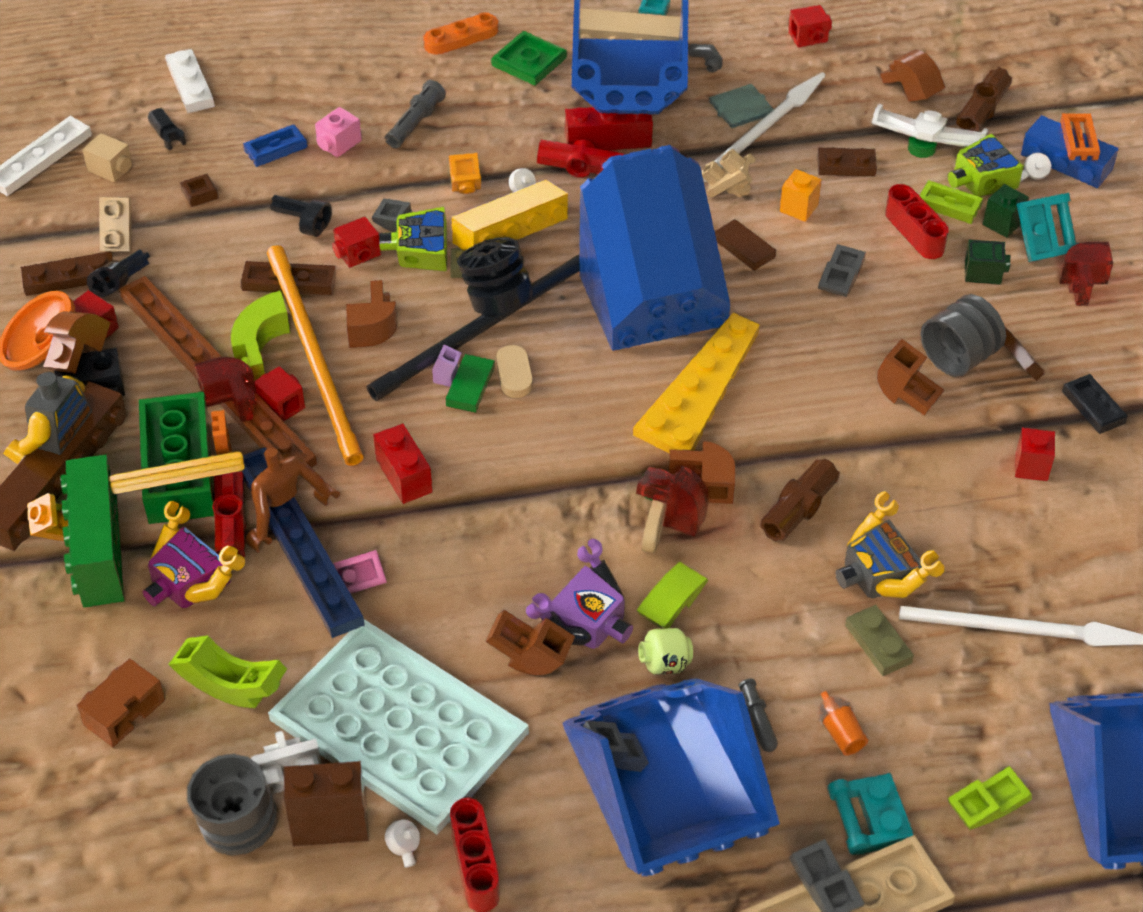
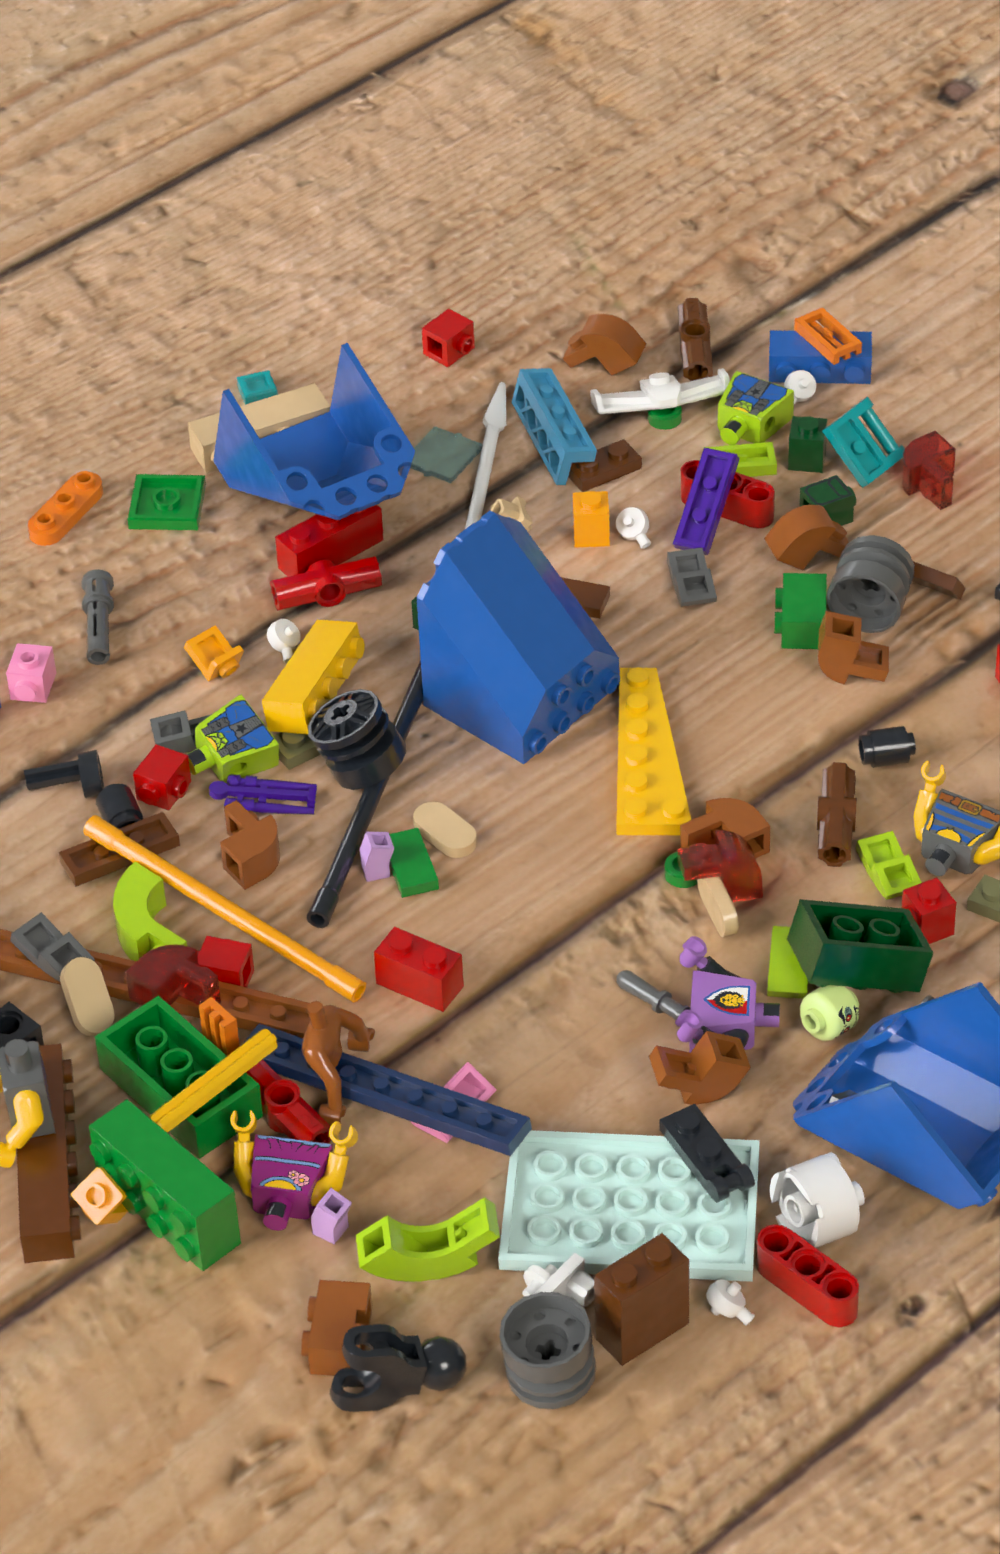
camera: 30 degrees left, 5 degrees down
none -> dark grey slope [10,912,95,982]
none -> tan tile [60,957,115,1036]
none -> black brick [96,784,143,829]
none -> dark purple piece [209,774,317,815]
none -> lavender piece [311,1188,352,1244]
none -> black piece [330,1324,467,1412]
none -> dark azure fence [512,368,597,485]
none -> white piece [616,507,651,549]
none -> dark grey piece [616,970,691,1021]
none -> black plate [659,1104,755,1203]
none -> dark purple tile [673,447,740,555]
none -> dark orange brick [764,505,849,570]
none -> white brick [770,1152,865,1248]
none -> green brick [774,573,827,649]
none -> dark green brick [787,899,934,993]
none -> lime slope [856,831,922,900]
none -> black brick [858,726,916,768]
none -> red brick [901,877,957,944]

